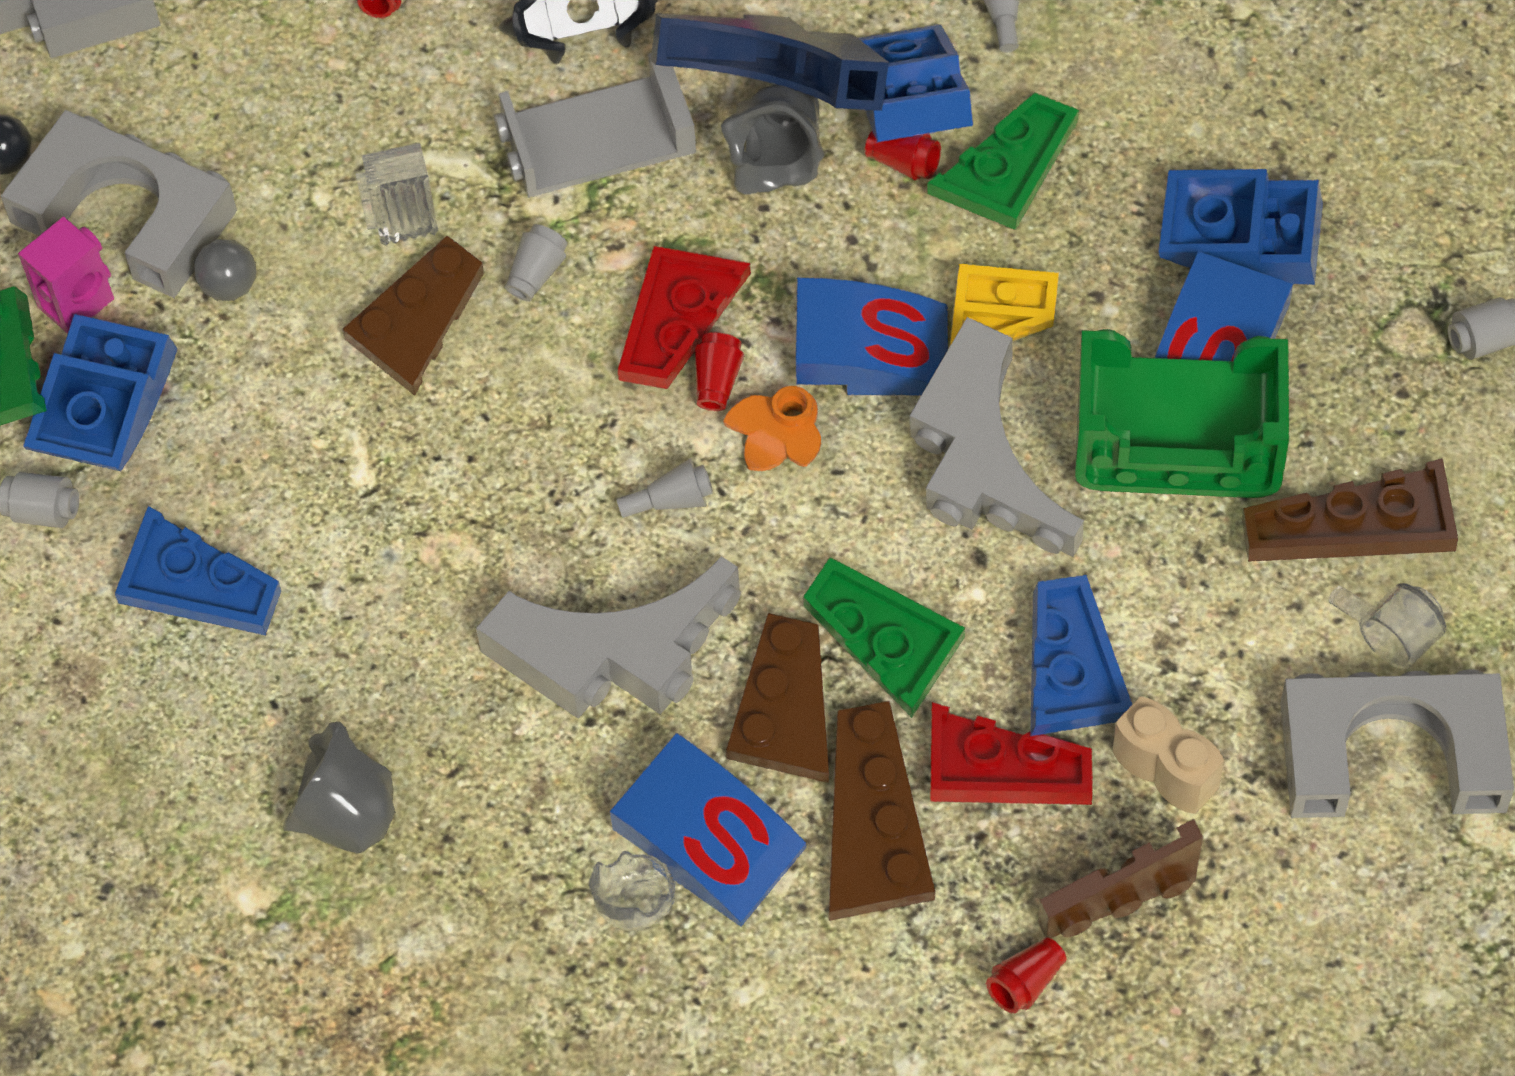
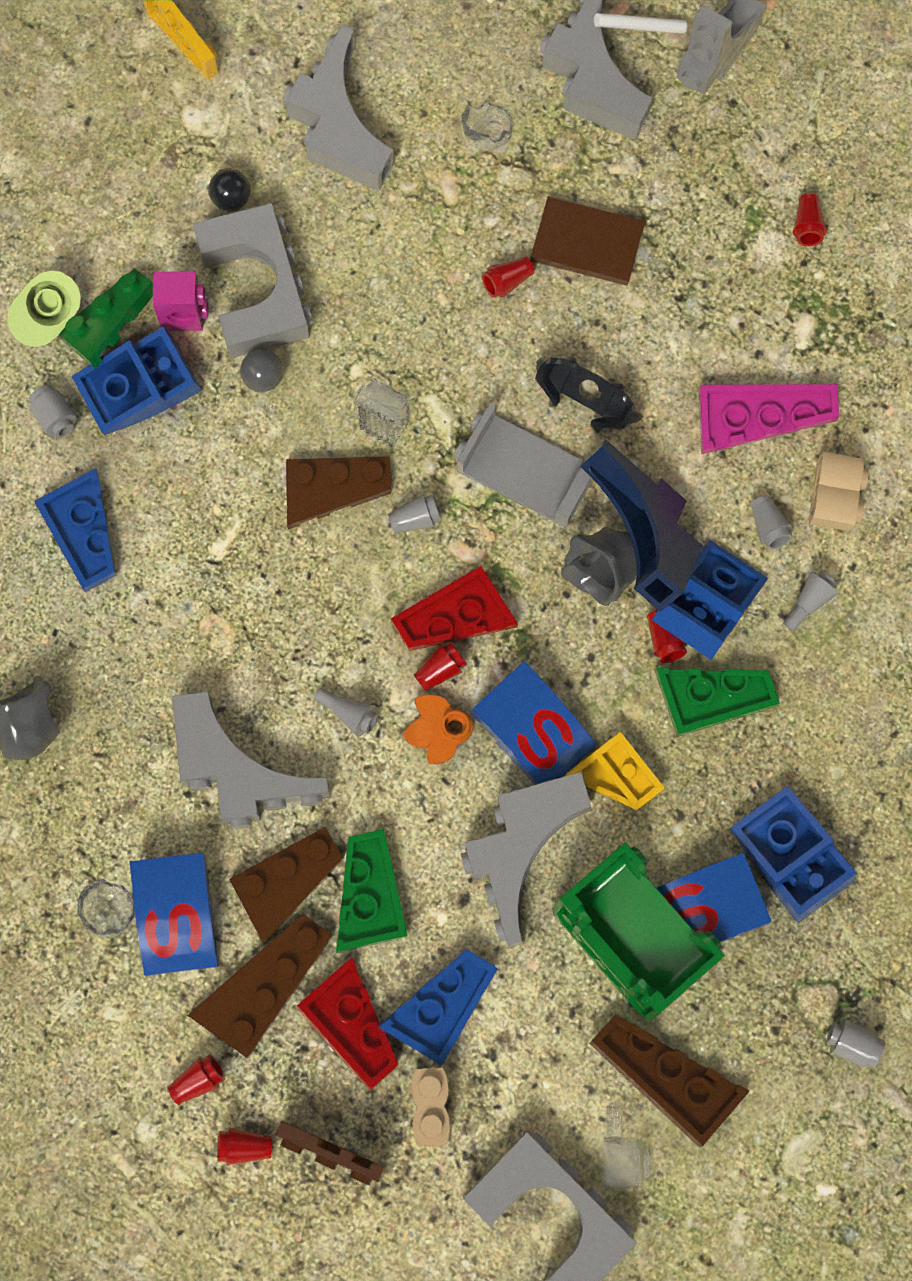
camera: 40 degrees right, 15 degrees up
none -> red cone [167,1054,225,1105]

